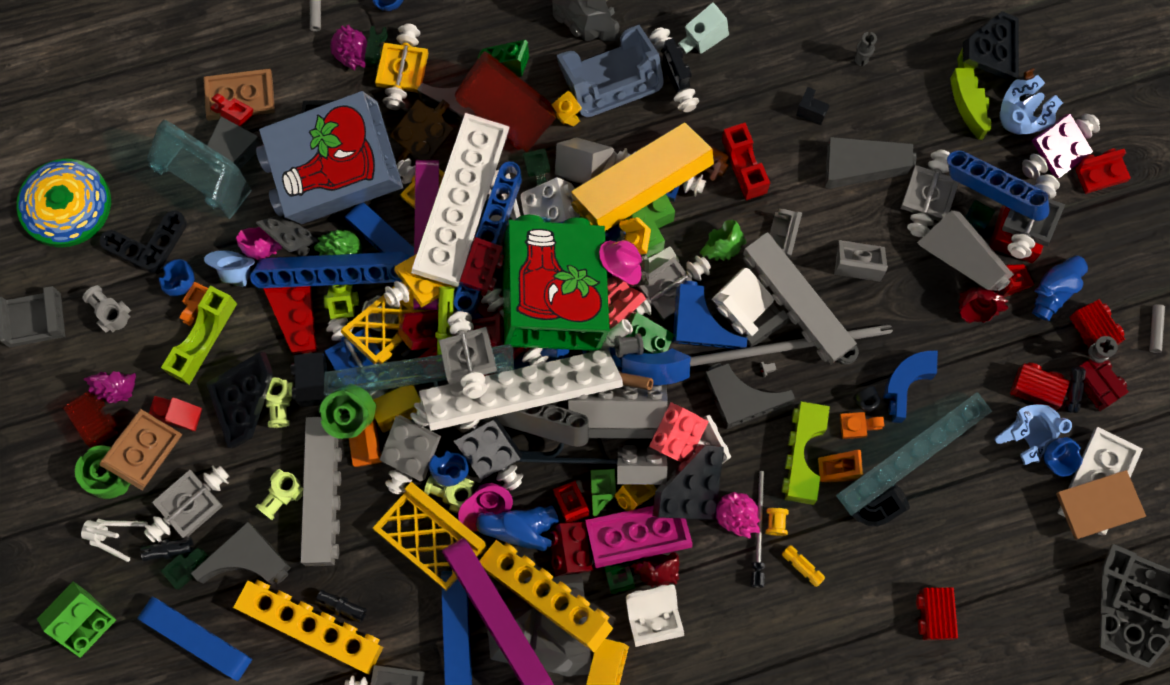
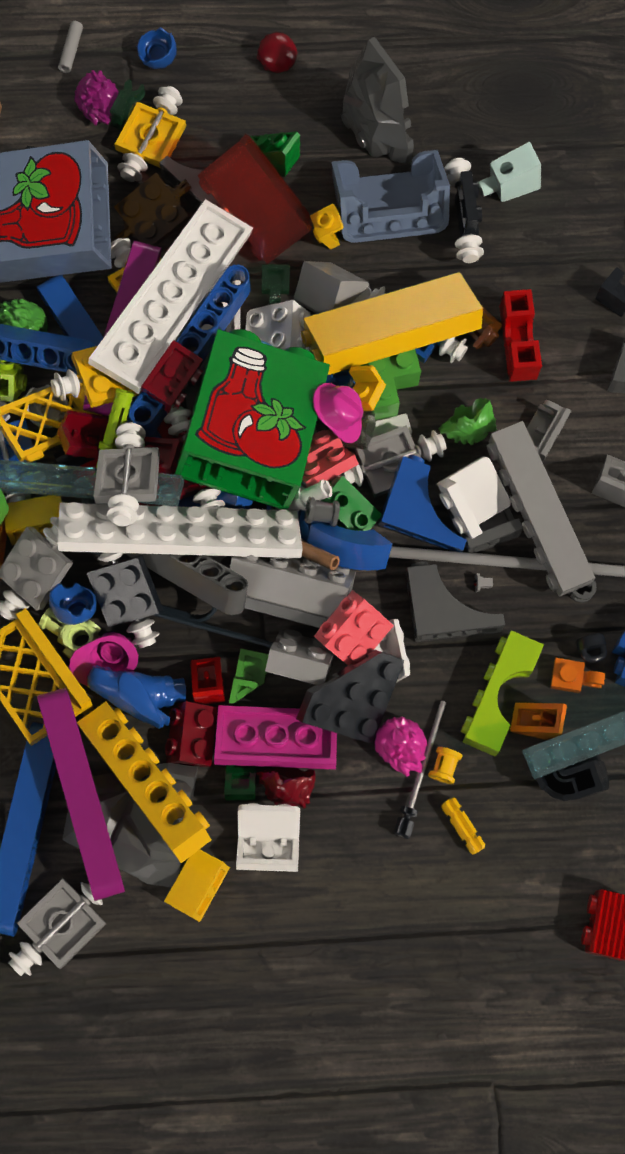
camera: 10 degrees right, 0 degrees up
yellow bracket [615,484,657,511] -> none

